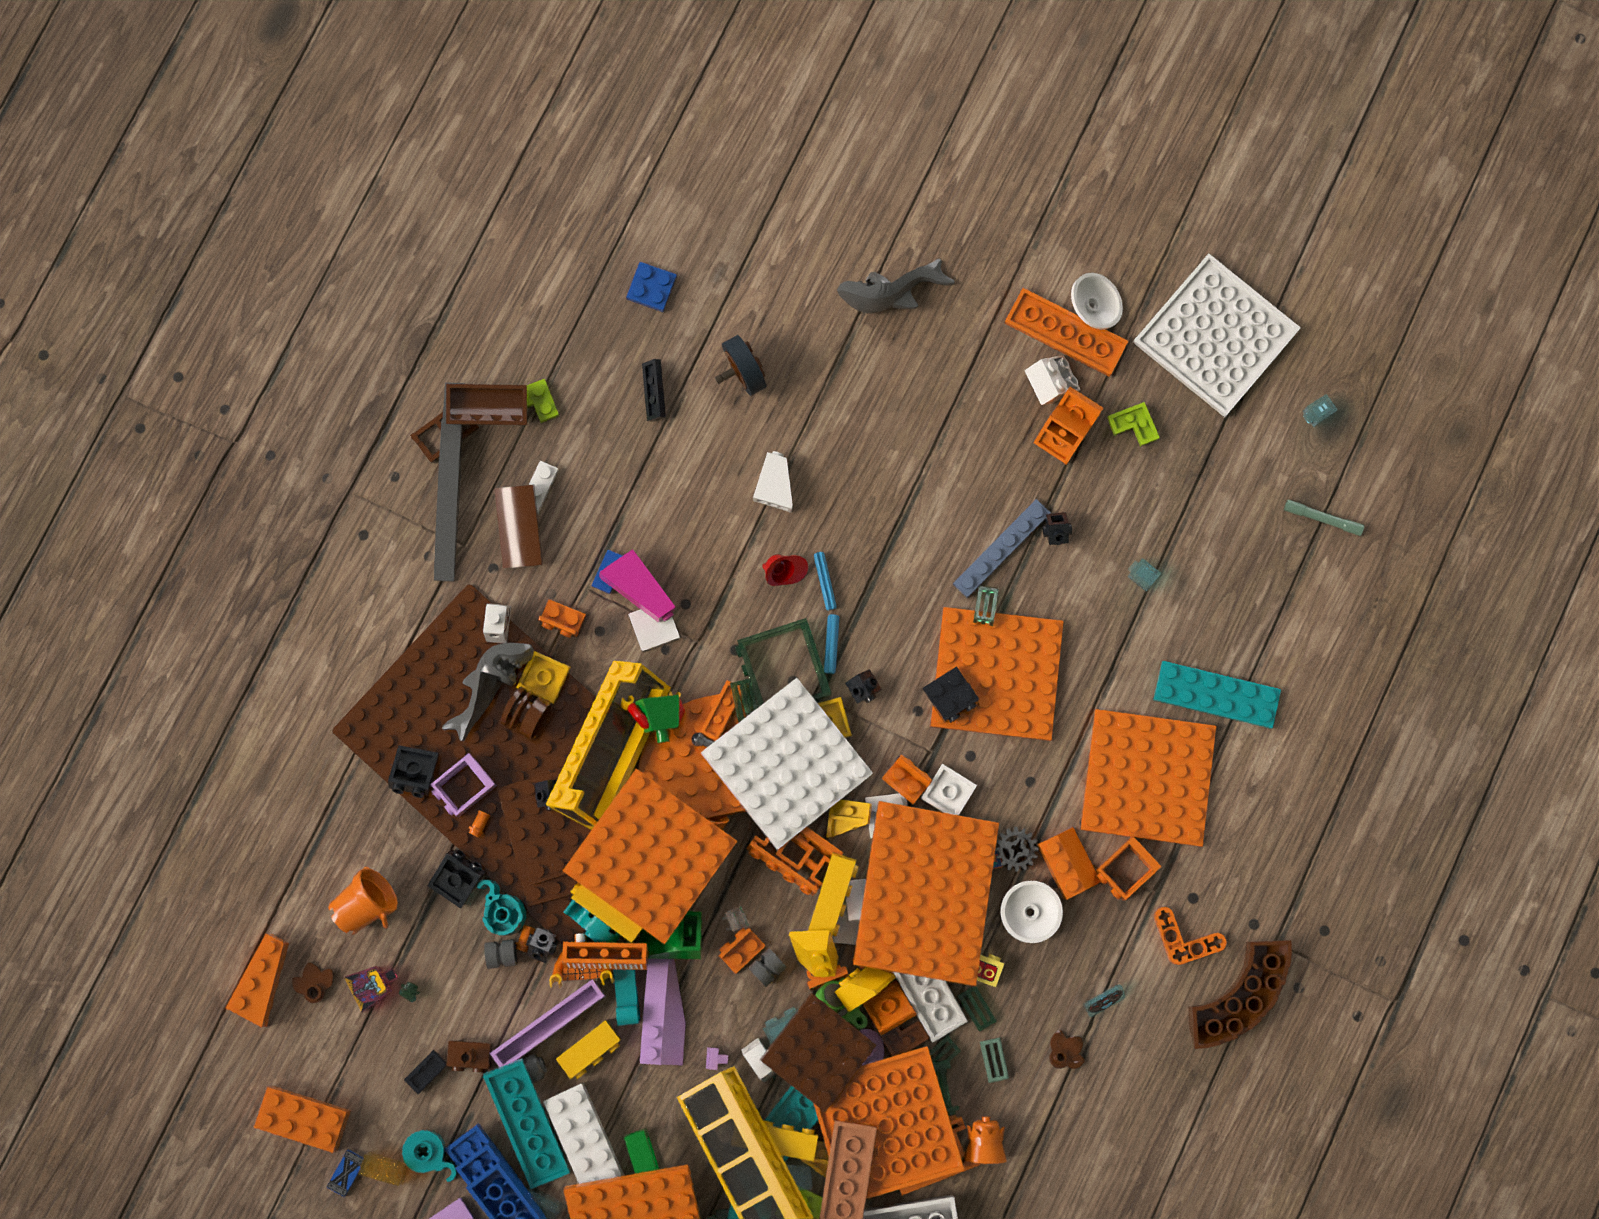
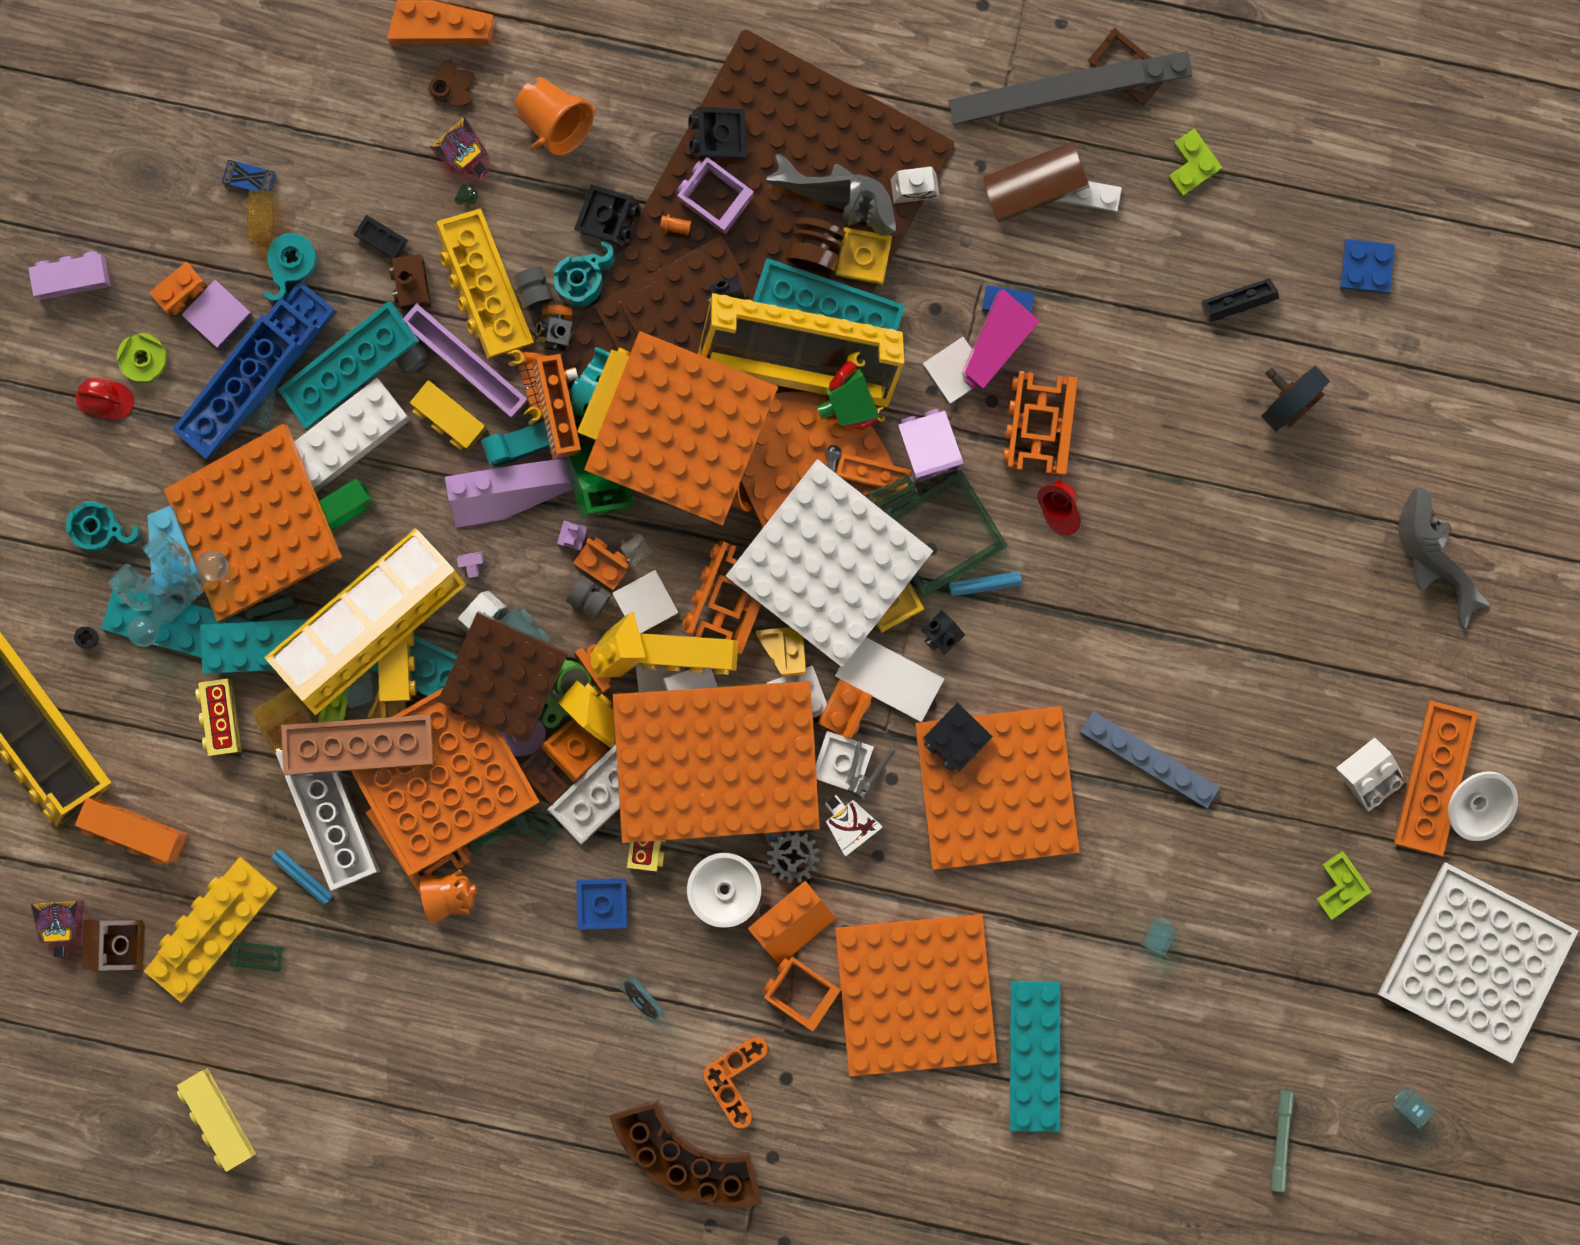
camera: 80 degrees right, 5 degrees up
orange brick [254,1086,351,1153] -> none
reddish brown slope [446,384,527,425] -> none
orange bracket [538,599,586,638] -> none
white slope [753,451,793,513] -> none
dark azure axle [814,552,837,611] -> none
clear green tile [958,986,997,1032] -> none
clear green tile [973,586,999,626] -> none
sand green tile [980,1037,1009,1083] -> none
orange bracket [1033,386,1103,465] -> none
black brick [1043,512,1072,545] -> none
reddish brown plate [1049,1030,1085,1069] -> none
none -> yellow plate [434,208,534,359]
none -> lavender tile [557,520,588,551]
none -> blue plate [576,878,628,929]
none -> white tile [612,570,679,634]
none -> teal plate [752,258,905,349]
none -> torso [825,795,882,856]
none -> white tile [835,637,944,722]
none -> dark grey plant [845,742,895,800]
none -> slope [897,409,964,484]
none -> orange fence [1002,371,1078,477]

